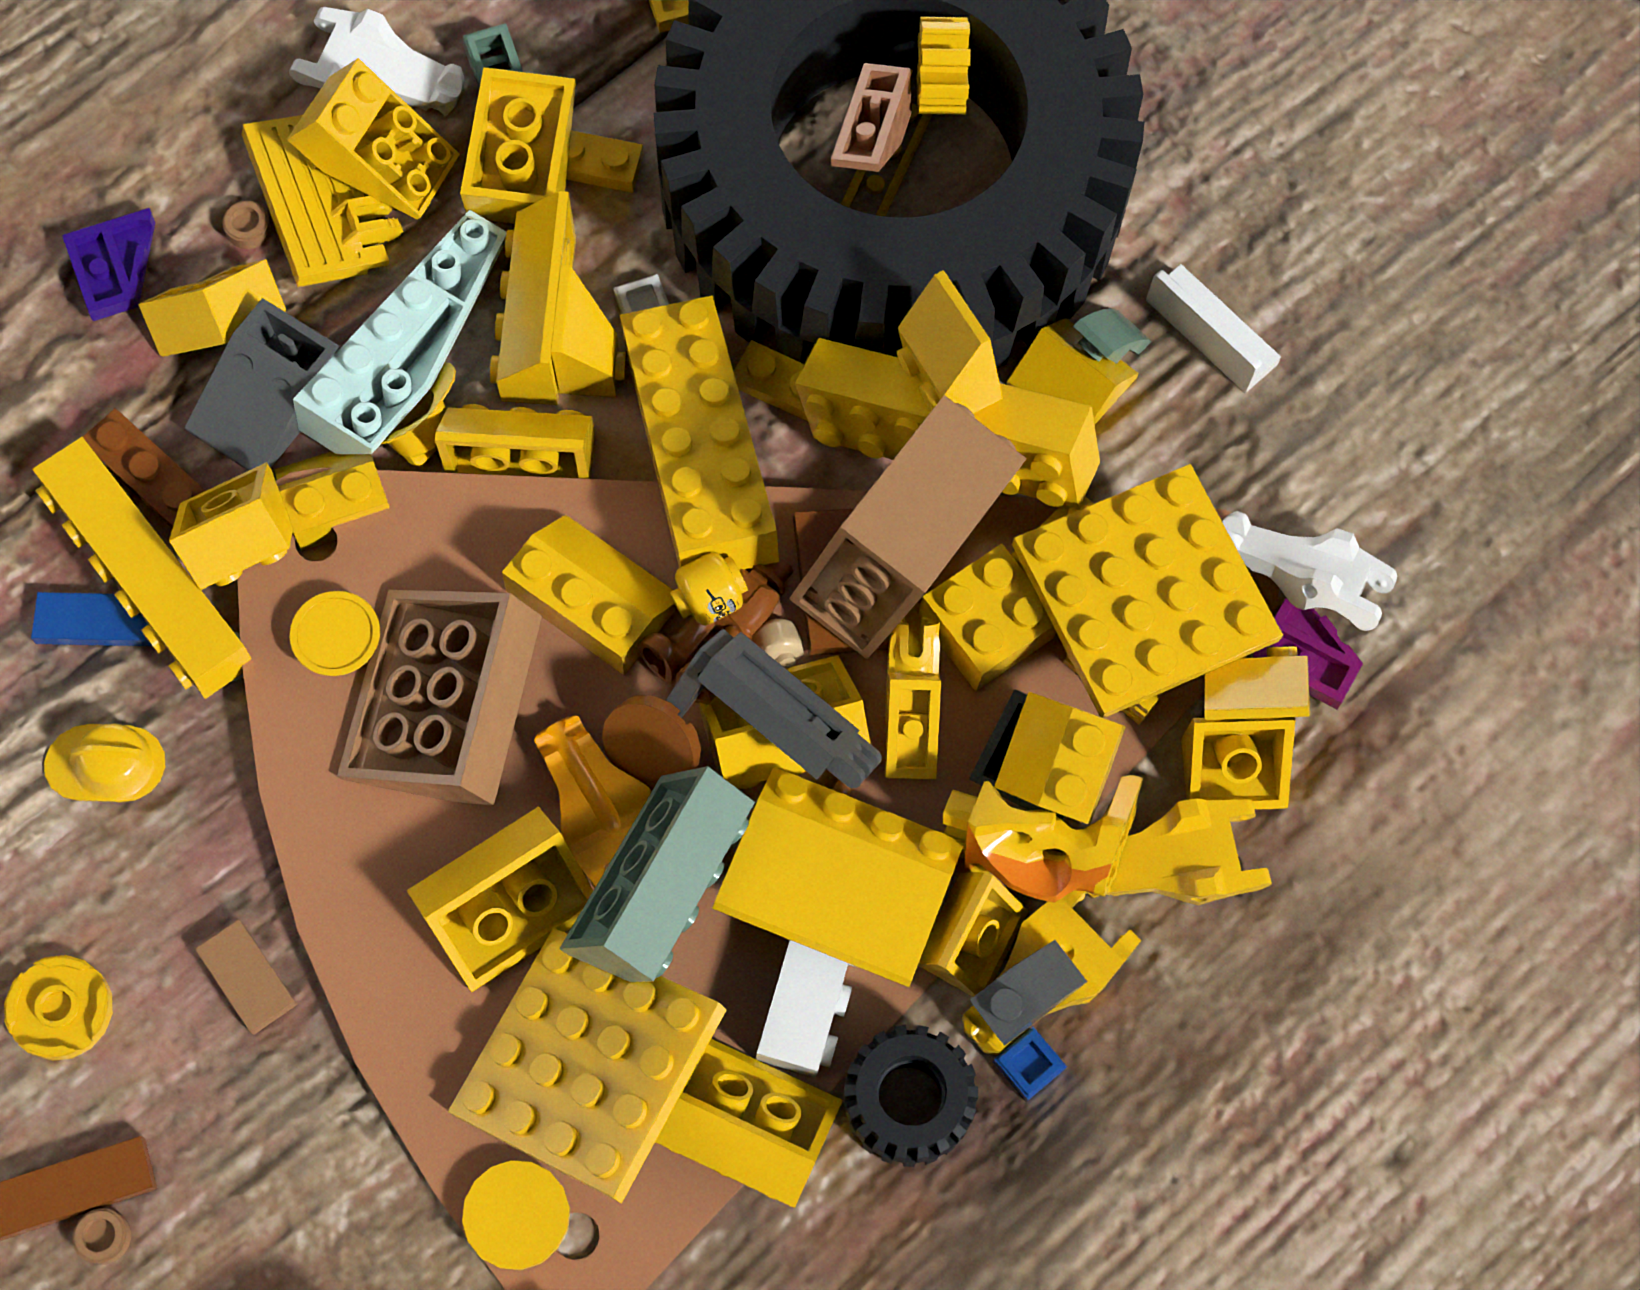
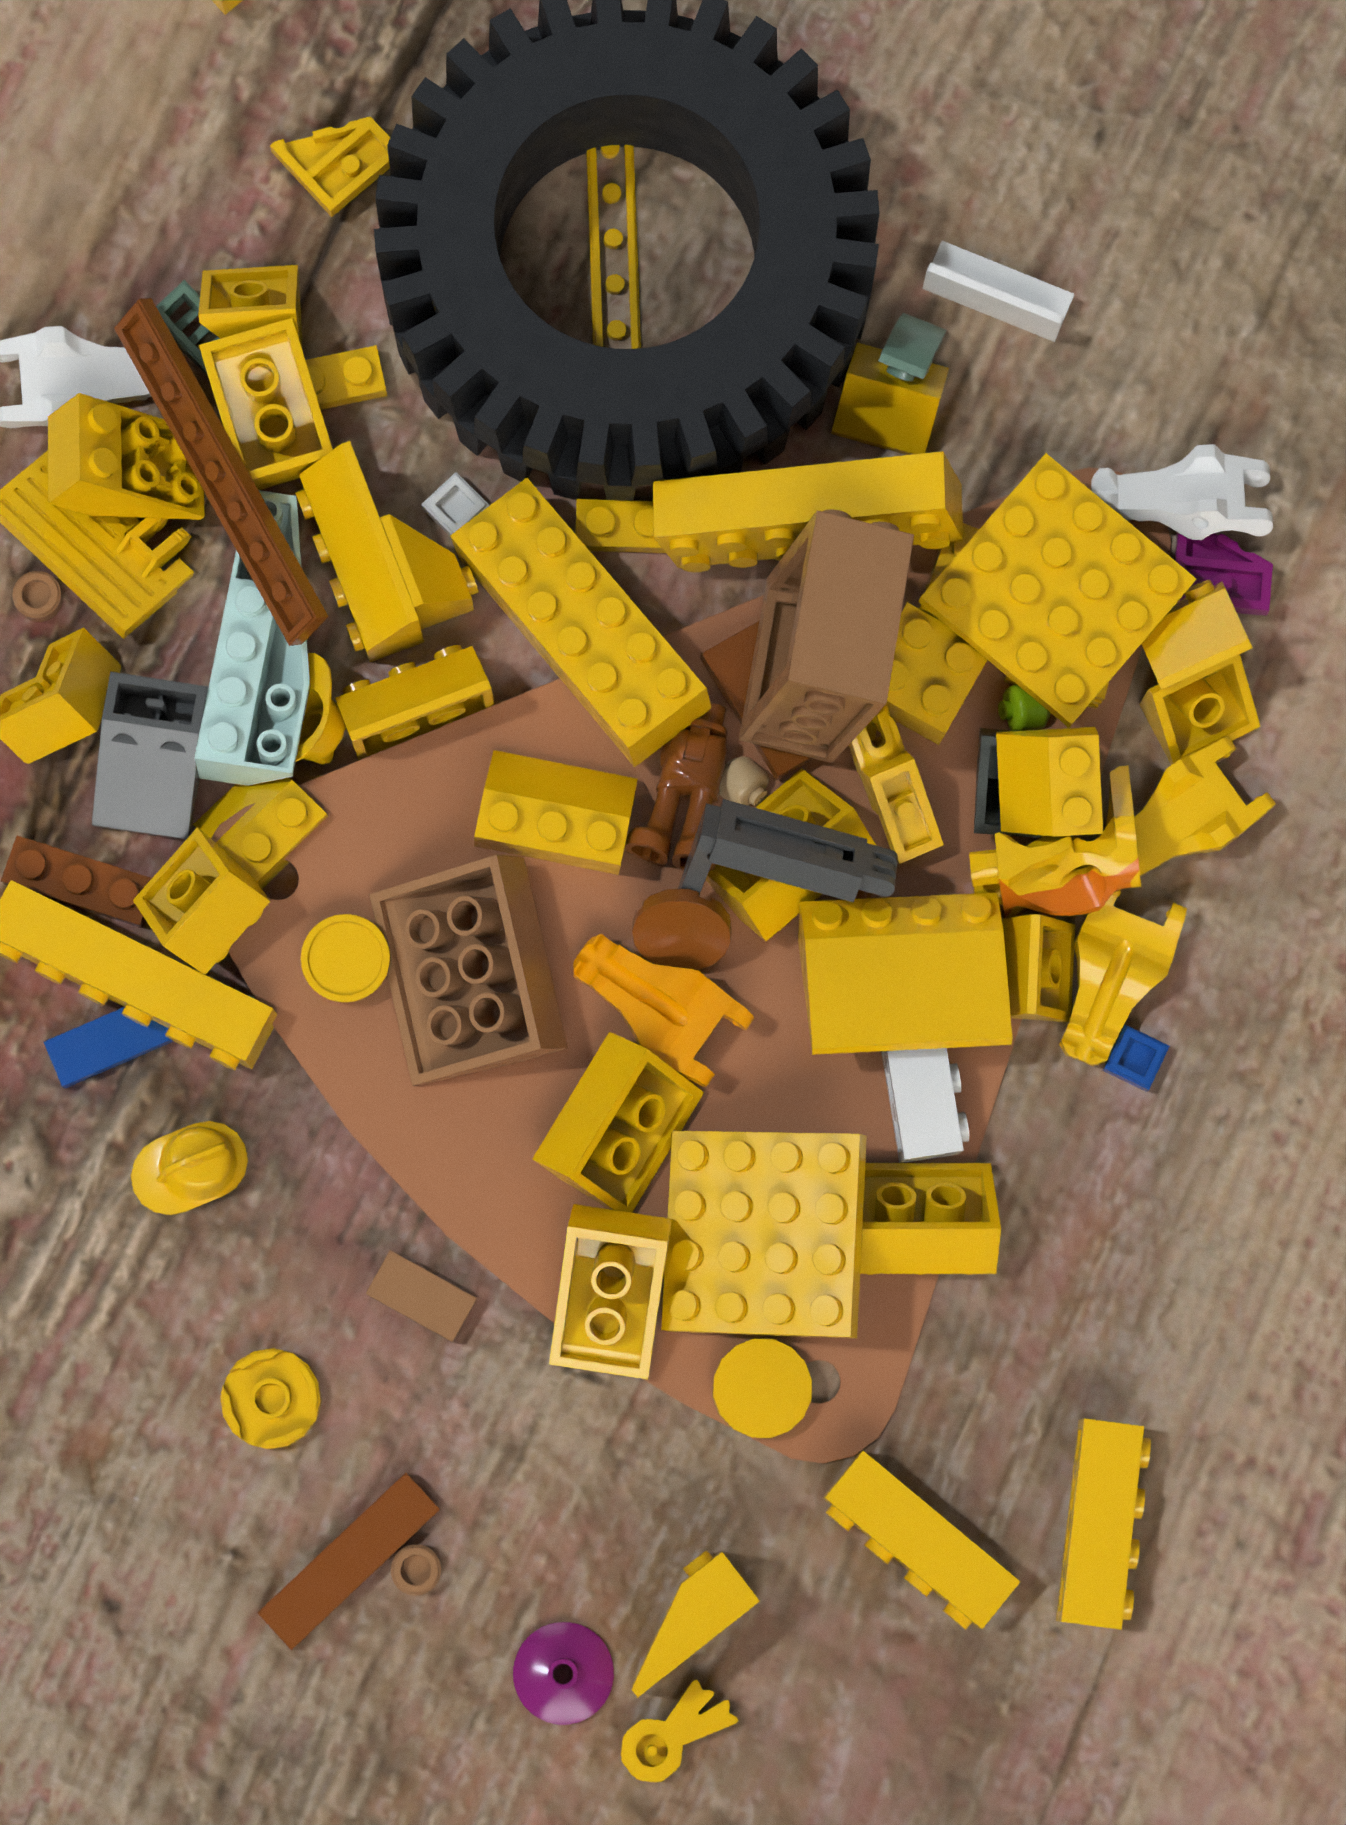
camera: 25 degrees left, 10 degrees up
slope [559,766,755,982] -> none
yellow head [670,552,748,626] -> none
nougat slope [831,63,912,172] -> none
black tyre [843,1025,978,1167] -> none
yellow slope [897,270,1003,414] -> none
yellow gear [916,17,970,114] -> none
dark grey slope [970,940,1087,1046] -> none
none -> dark orange tile [114,298,329,646]
none -> yellow slope [198,265,302,348]
none -> yellow slope [549,1204,672,1380]
none -> lime piece [998,684,1051,731]

